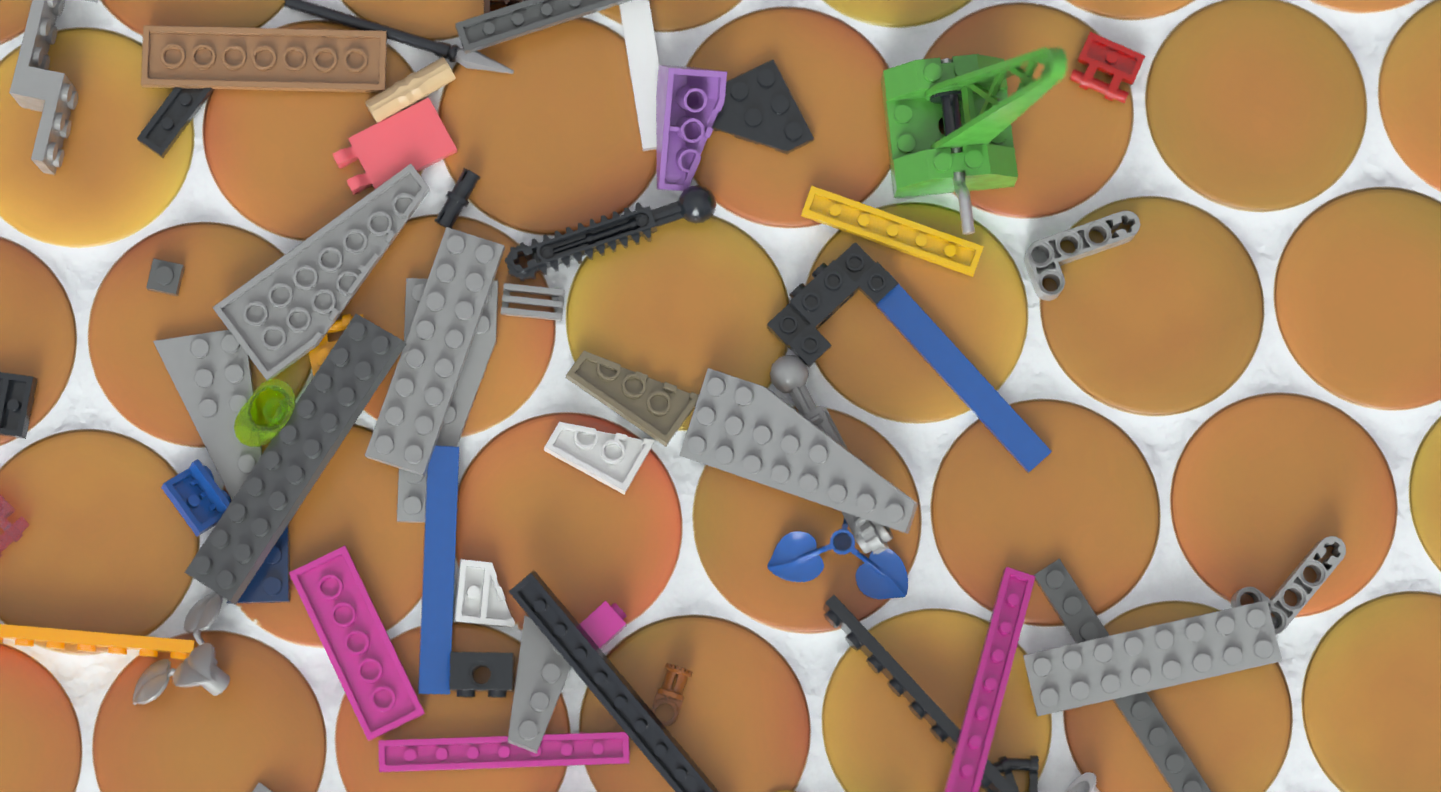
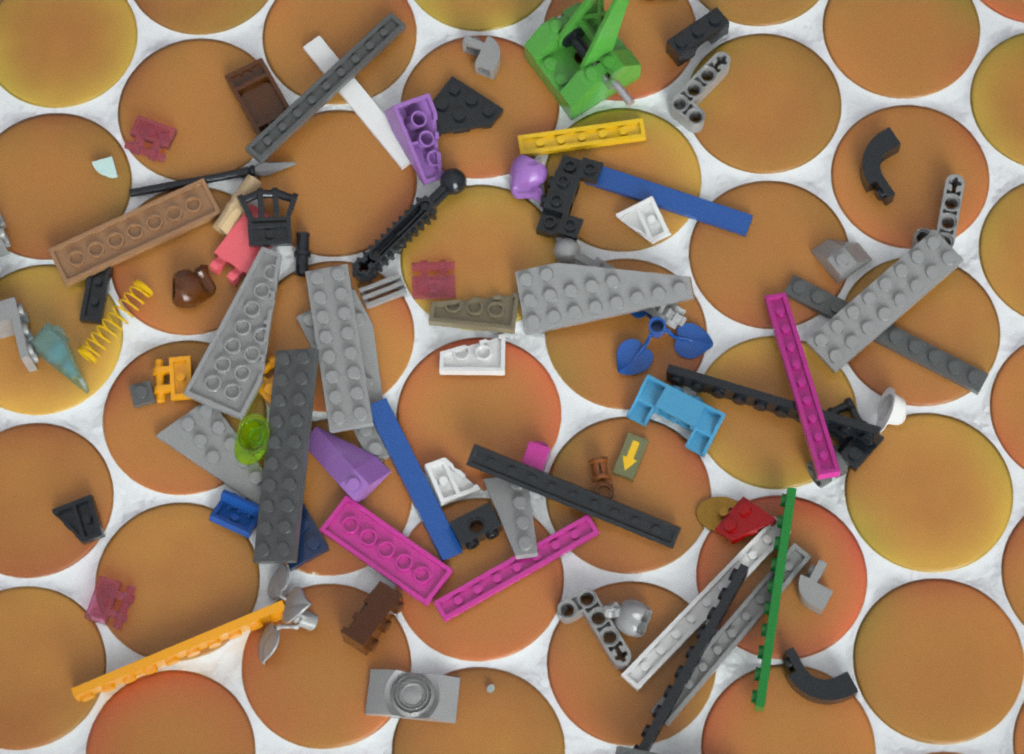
camera: 20 degrees left, 10 degrees down
none -> clear light blue slope [30,322,90,394]
none -> yellow piece [77,279,153,364]
none -> light orange plate [153,356,192,403]
none -> reddish brown piece [172,265,216,308]
none -> black plate [237,188,299,247]
none -> medium lavender wedge [309,426,391,503]
none -> reddish brown wedge [340,581,404,655]
none -> clear pink plate [412,259,456,299]
none -> light grey brick [462,35,501,80]
none -> medium lavender piece [510,154,548,202]
none -> olive tile [612,433,649,481]
none -> white wing [616,196,671,244]
none -> dark azure bracket [627,374,726,457]
none -> black arch [666,7,730,67]
none -> light grey slope [811,239,872,284]
none -> black arch [860,127,901,206]

